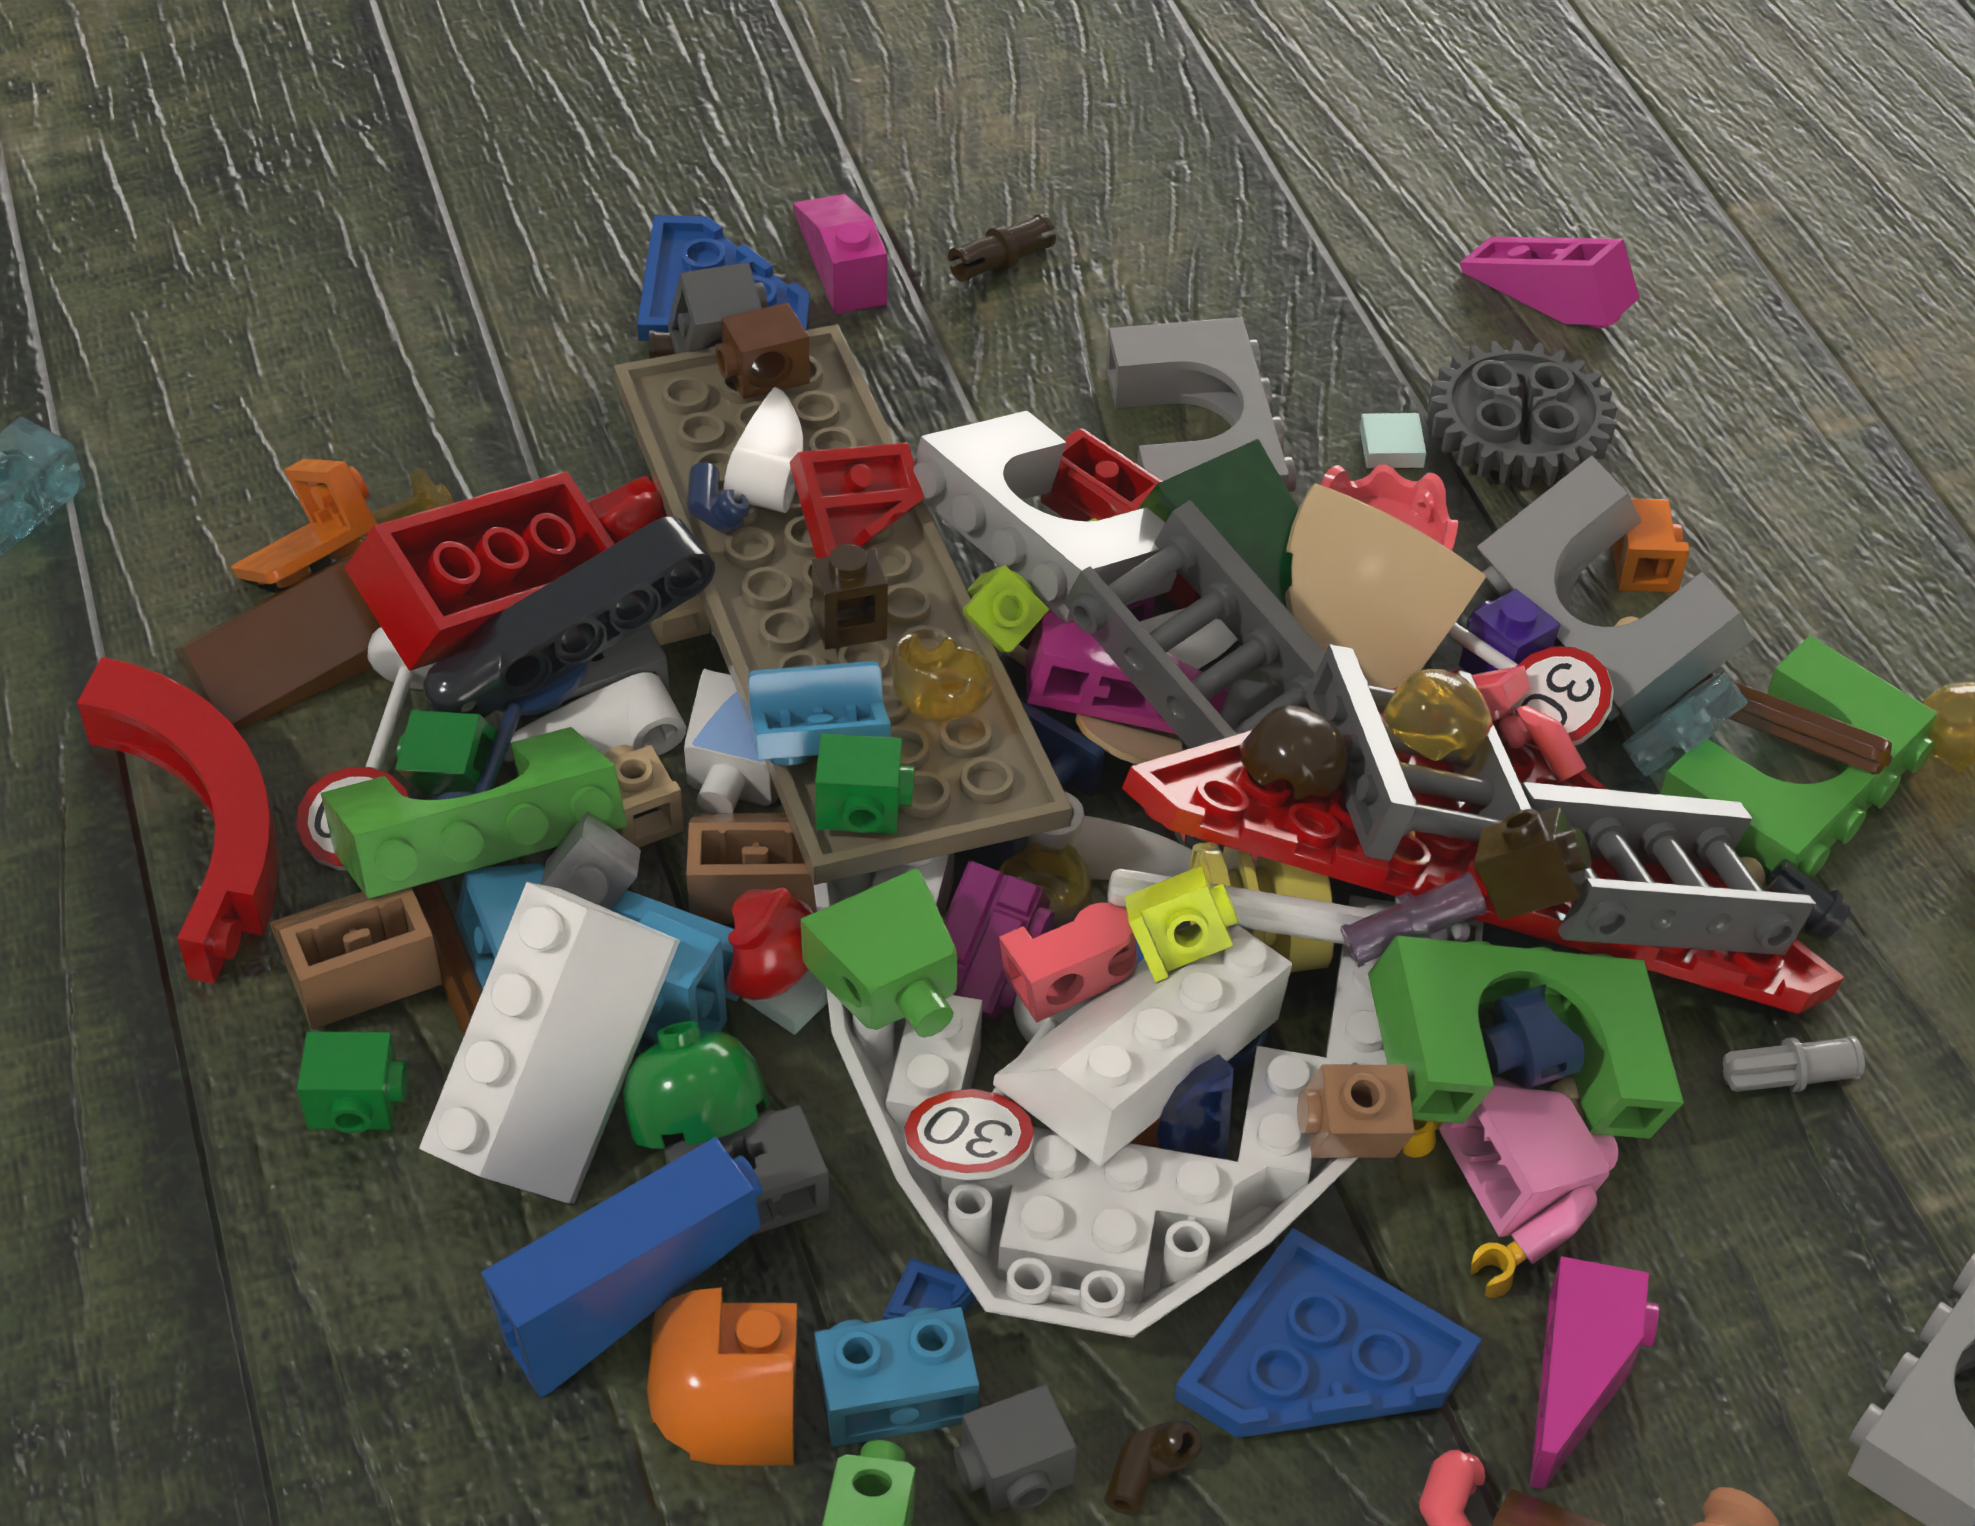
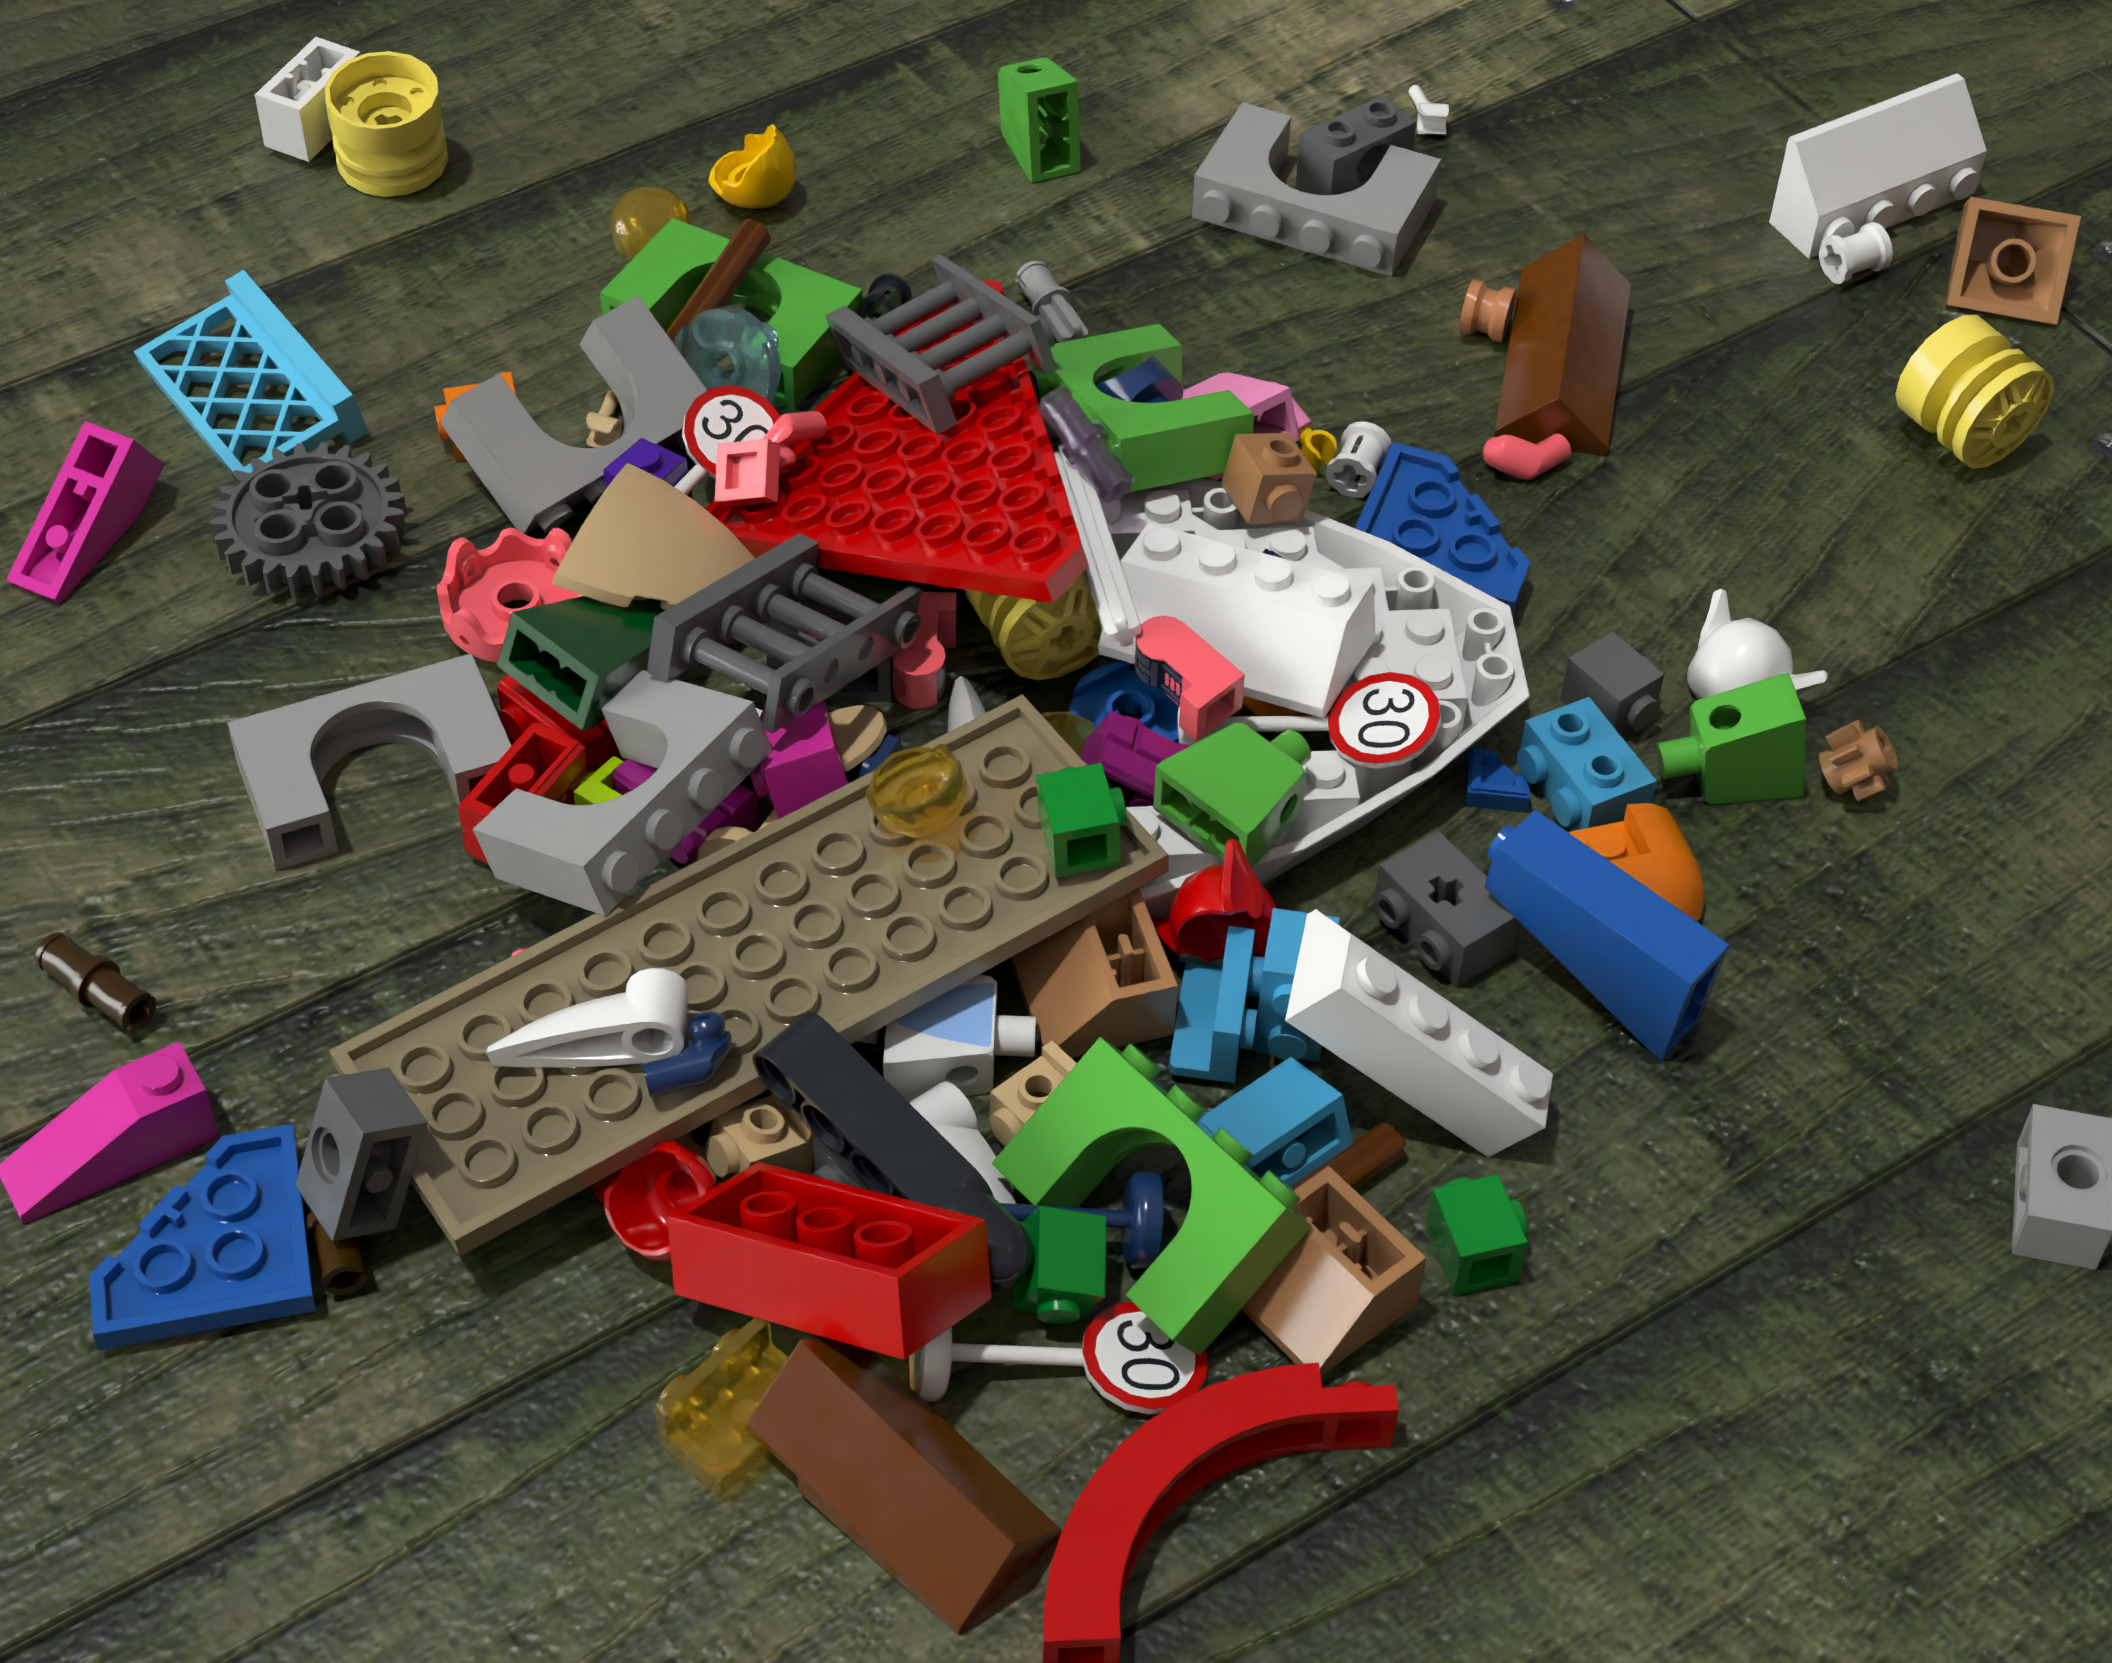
camera: 105 degrees left, 0 degrees up
orange bracket [231,459,377,588] -> none
flat silver brick [541,811,641,910] -> none
green cylinder [623,1021,769,1149] -> none
reddish brown brick [715,302,810,399] -> none
dark azure bracket [748,661,891,766] -> none
red wing [789,442,924,559] -> none
dark brown brick [810,544,888,650] -> none
lime bracket [963,565,1049,653] -> none
dark brown arm [1104,1421,1202,1515] -> none
neon yellow brick [1125,865,1239,983] -> none
dark brown hair [1240,705,1349,800] -> none
dark grey fence [1305,644,1531,861] -> none
light aqua tile [1360,413,1426,468] -> none
clear yellow hair [1383,669,1493,761] -> none
dark brown brick [1474,806,1591,920] -> none
dark pink slope [1530,1256,1659,1489] -> none
none -> medium azure fence [134,270,369,475]
none -> white bush [1325,421,1392,498]

